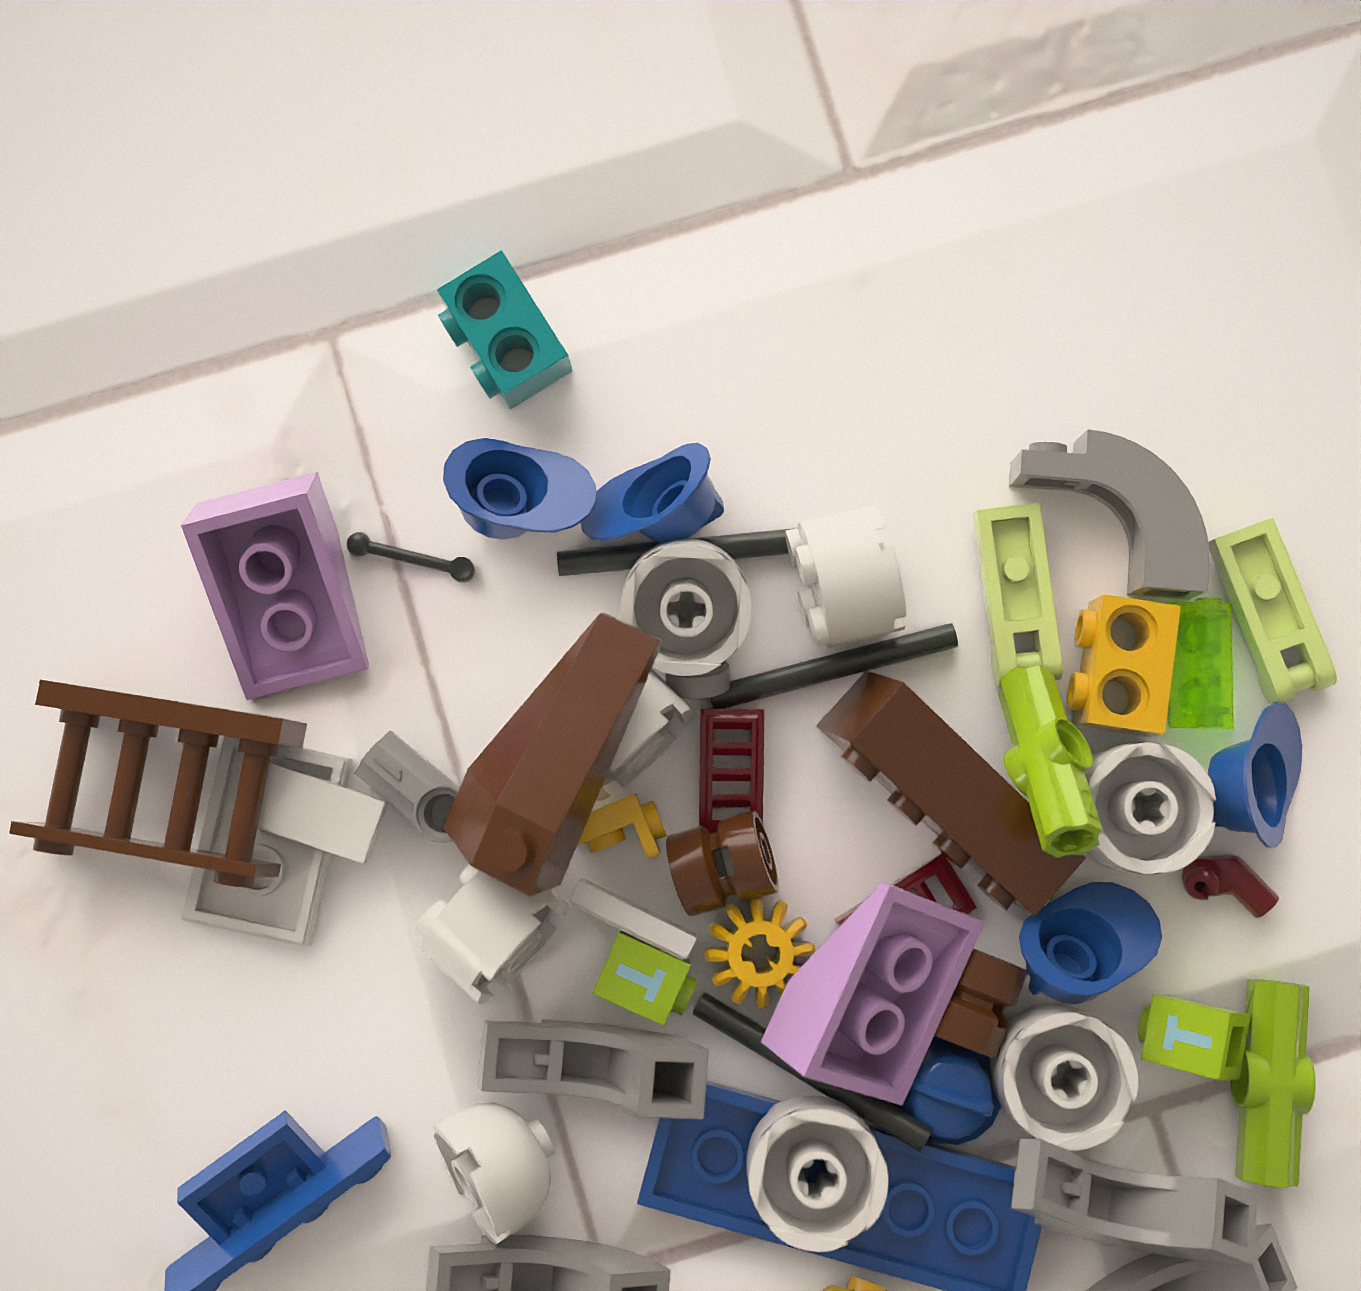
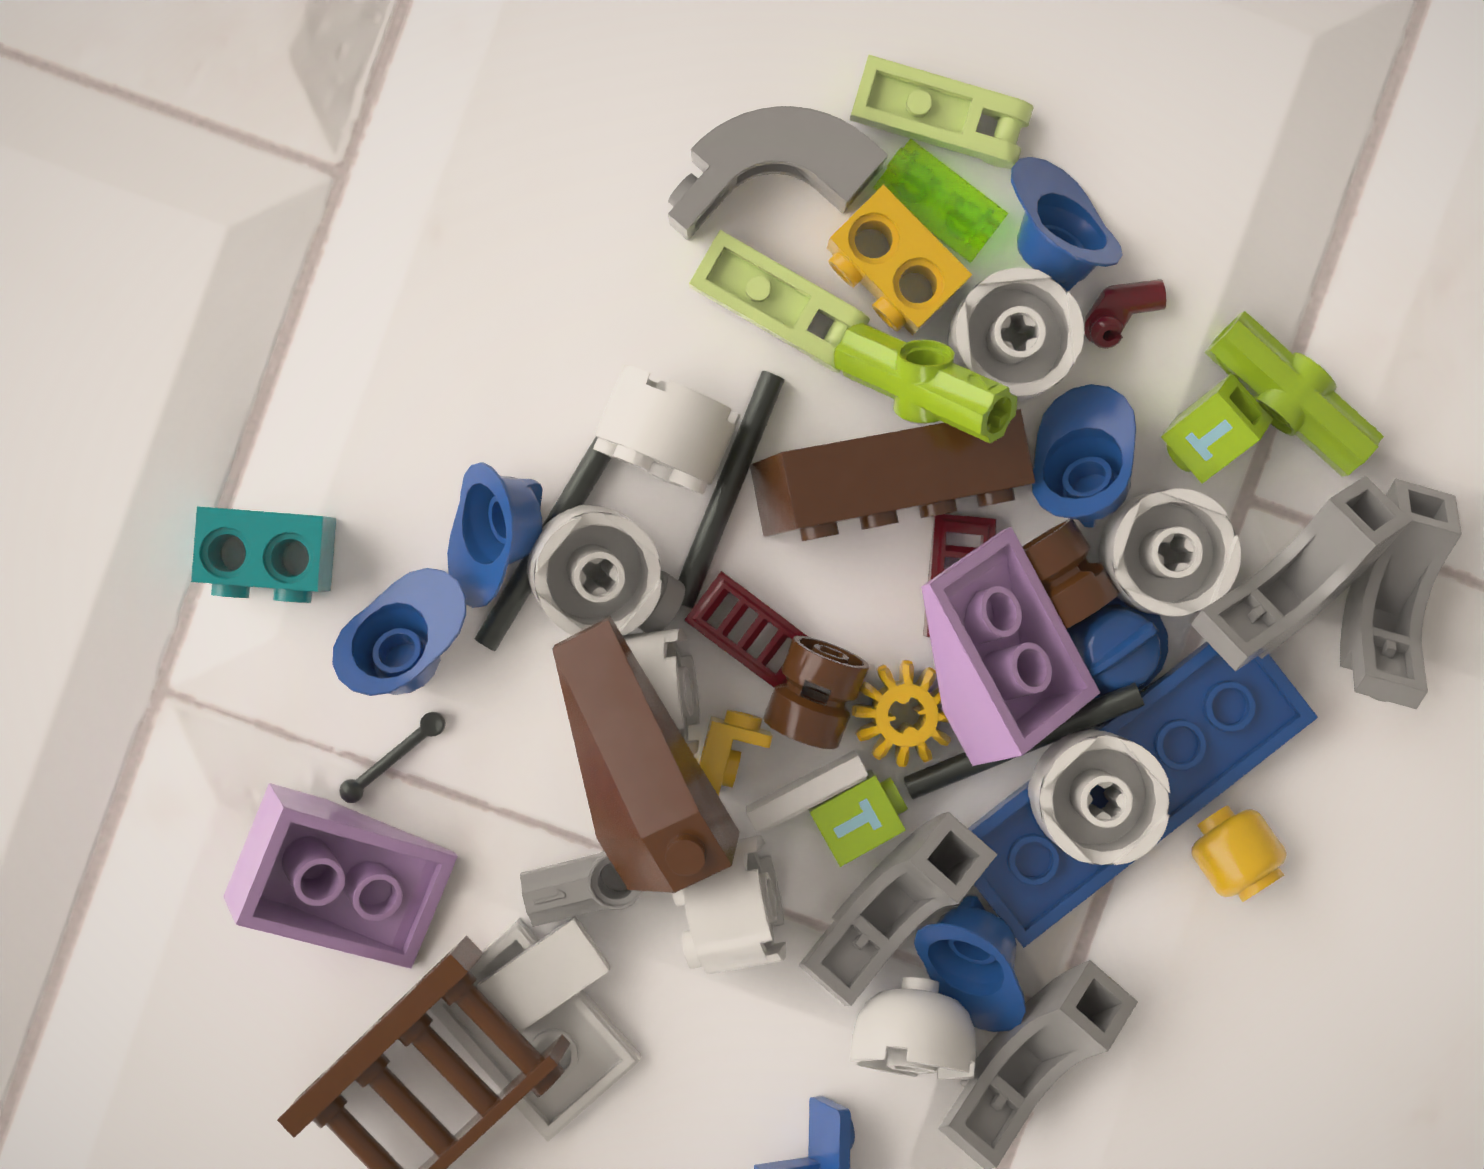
camera: 55 degrees left, 5 degrees up
none -> blue piece [914,895,1026,1032]

